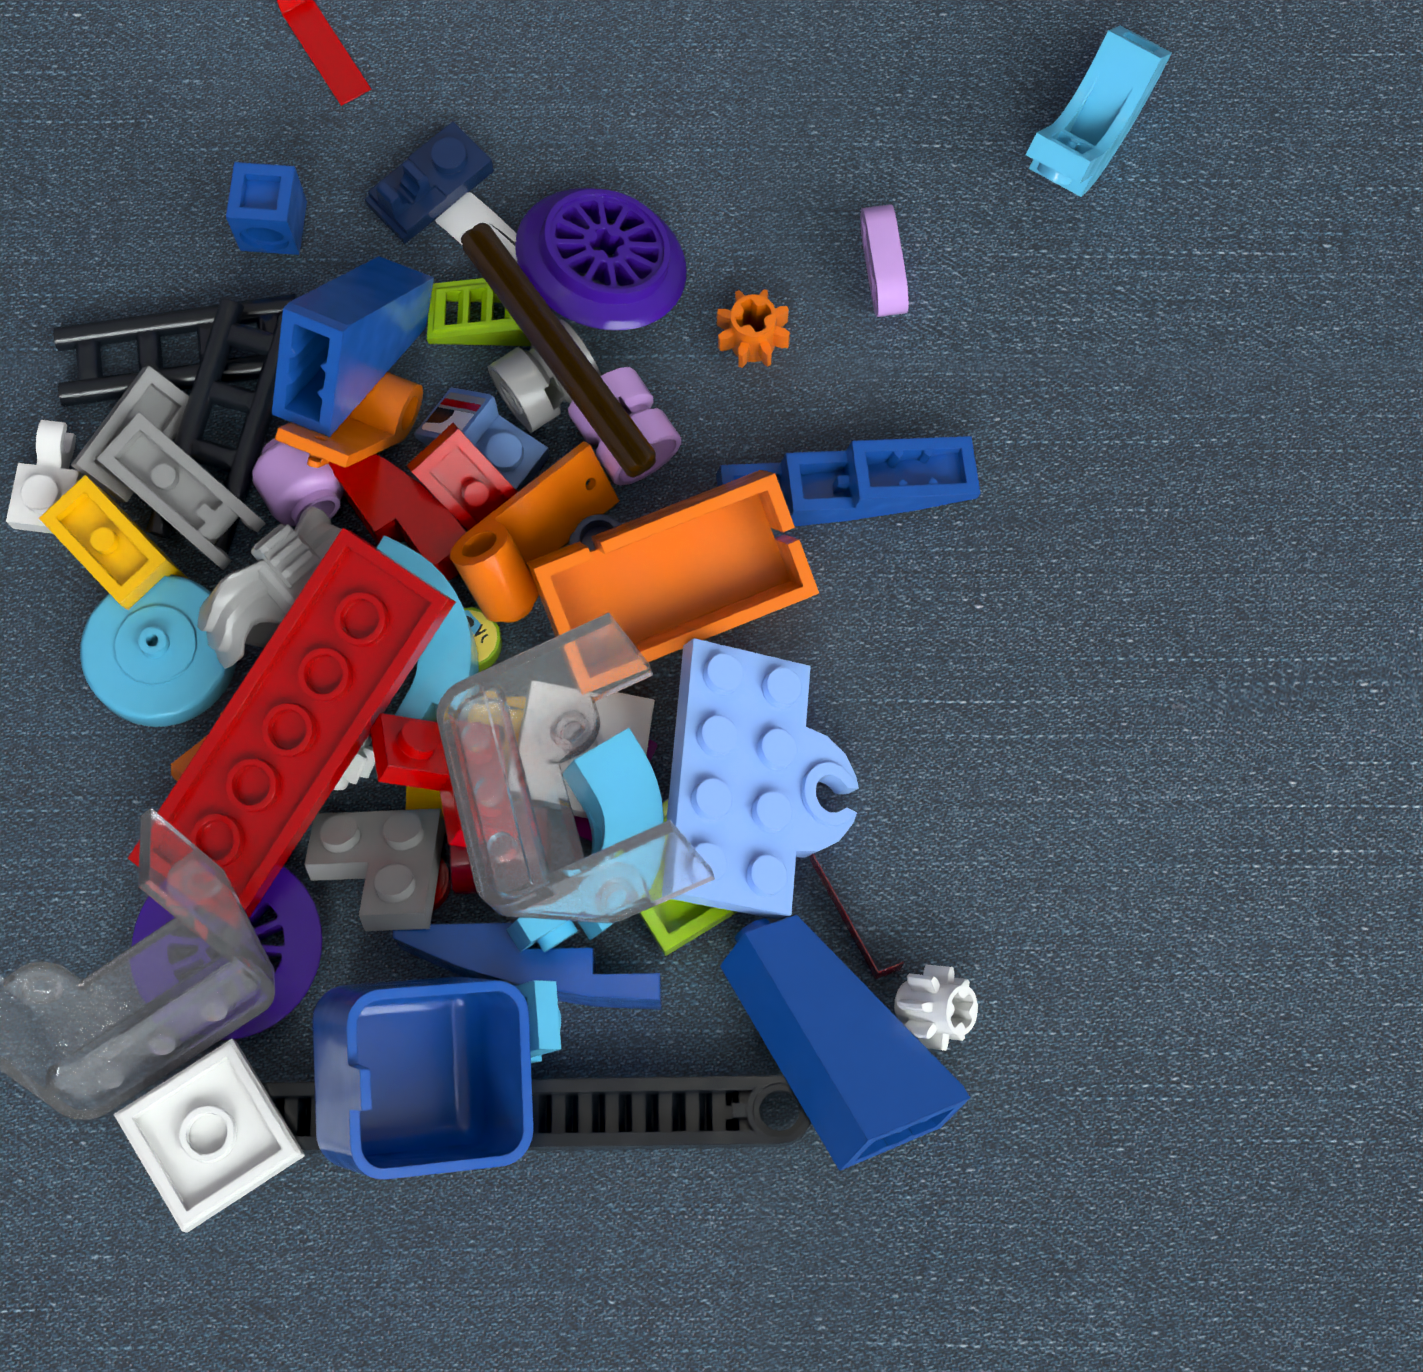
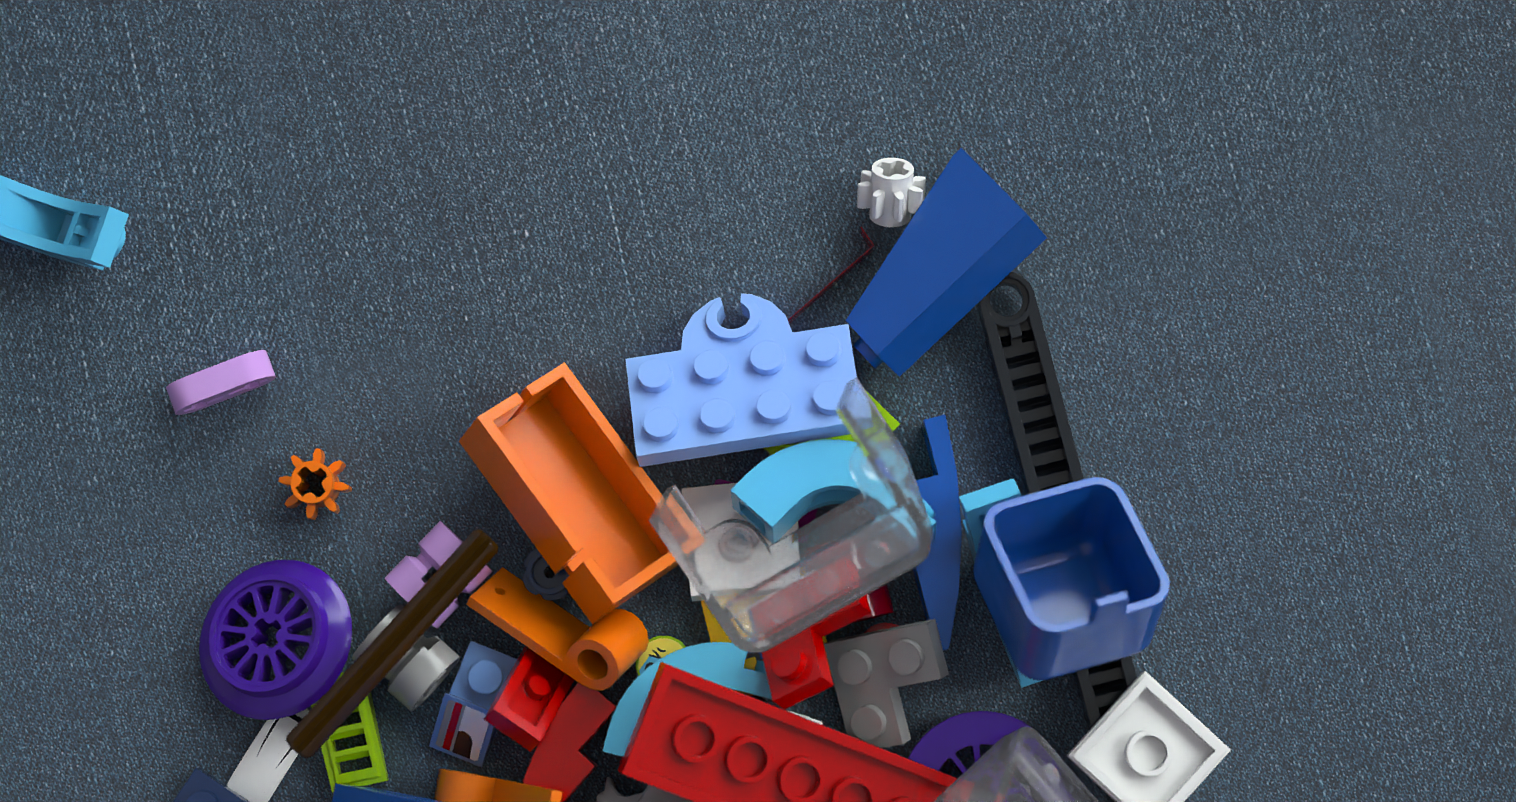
camera: 105 degrees left, 10 degrees up
blue slope [716,436,981,529] -> none

